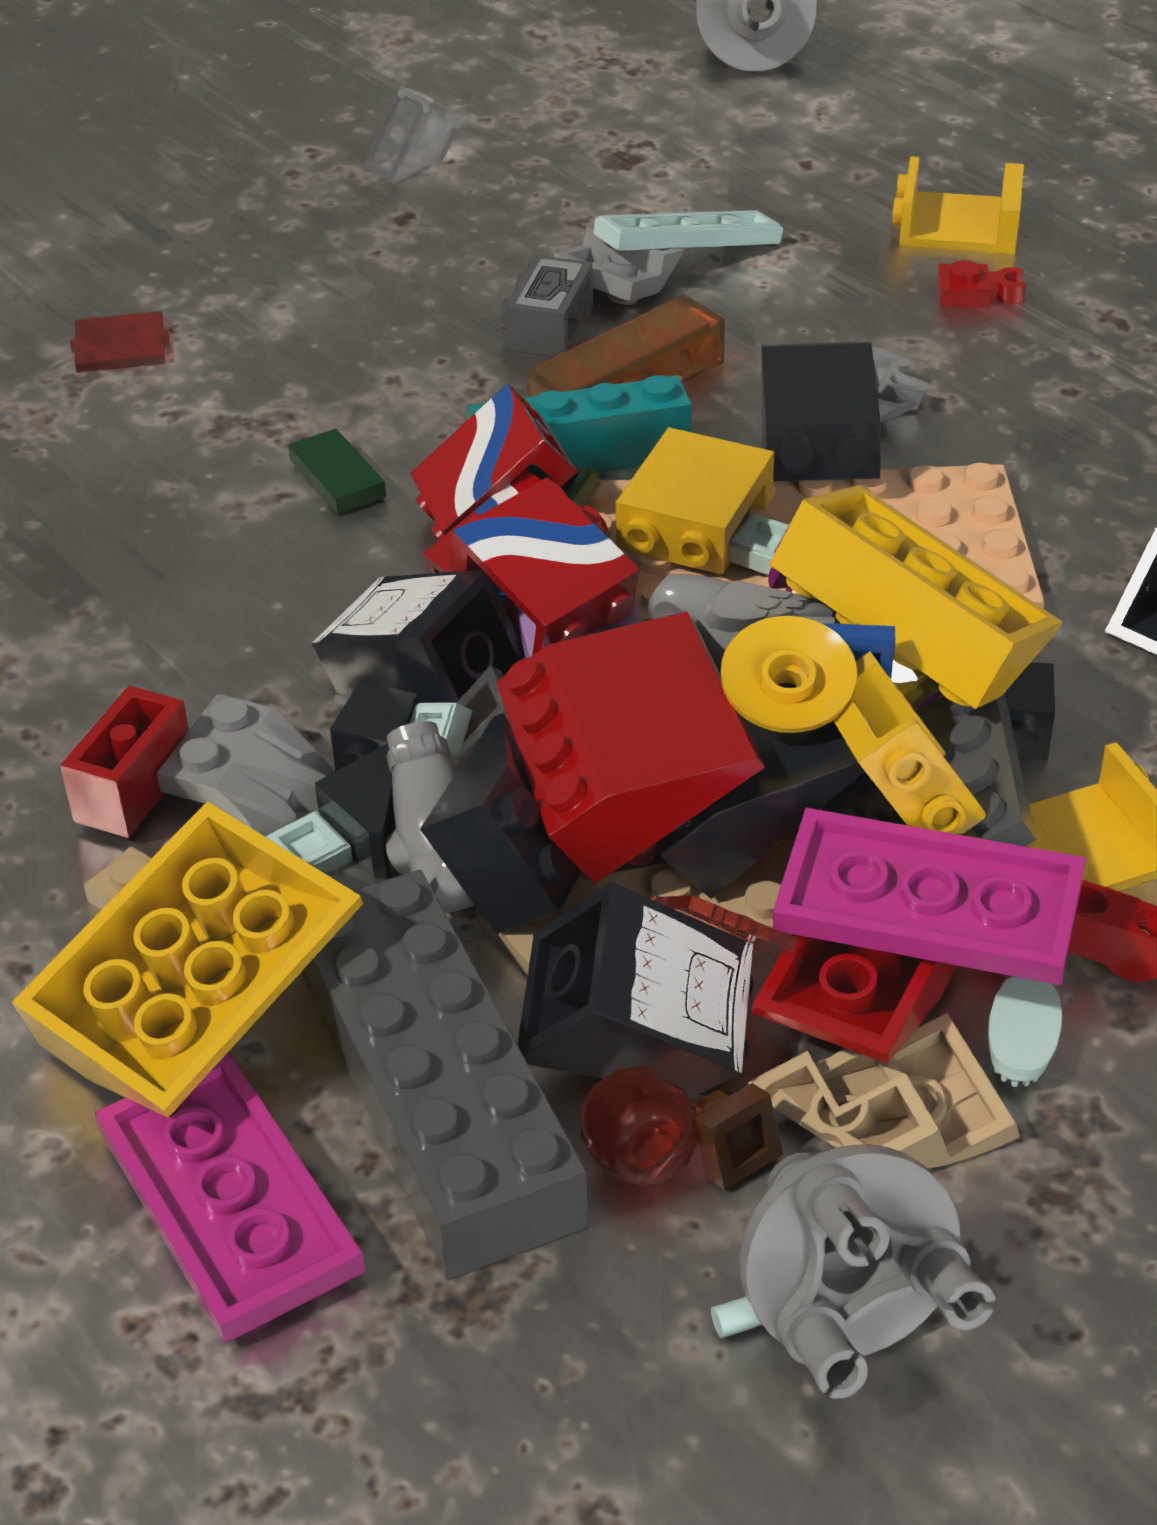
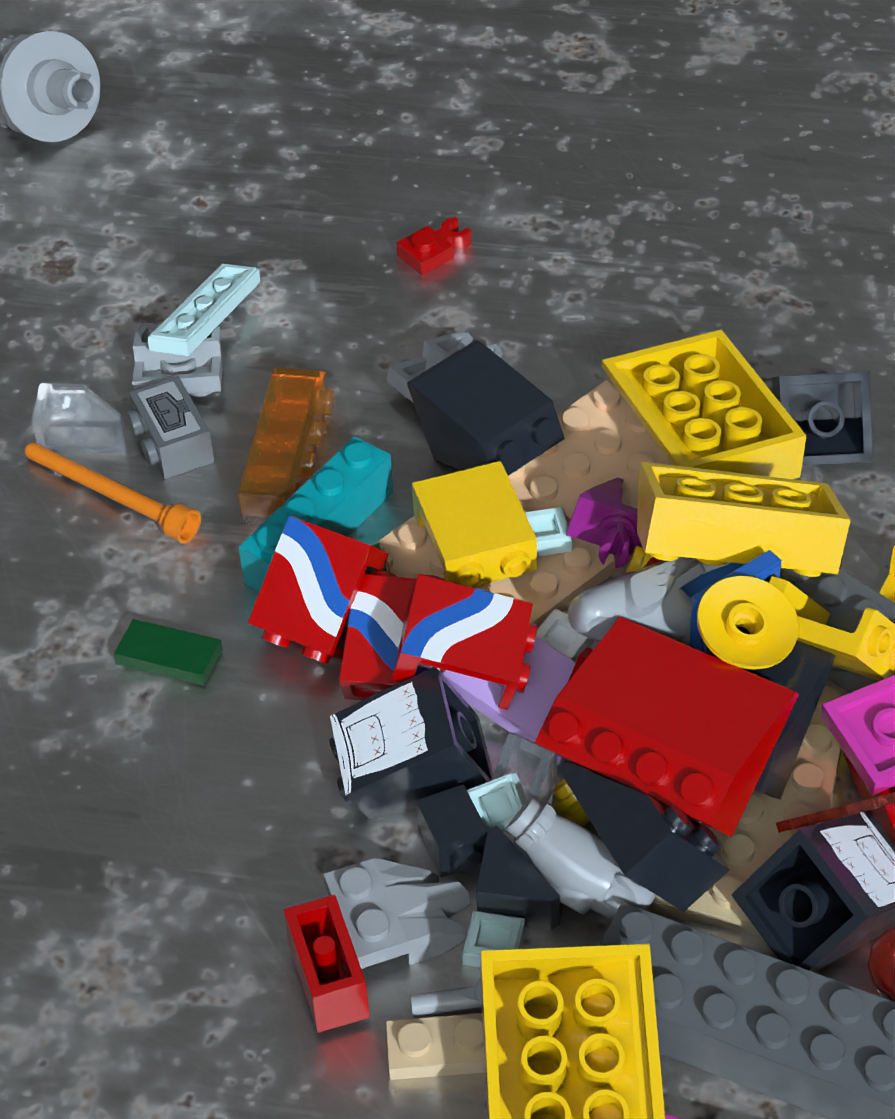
camera: 40 degrees left, 5 degrees up
yellow panel [892,156,1024,254] -> none
none -> orange piece [24,442,201,544]
none -> clear slope [32,383,127,453]
none -> yellow slope [601,329,806,479]

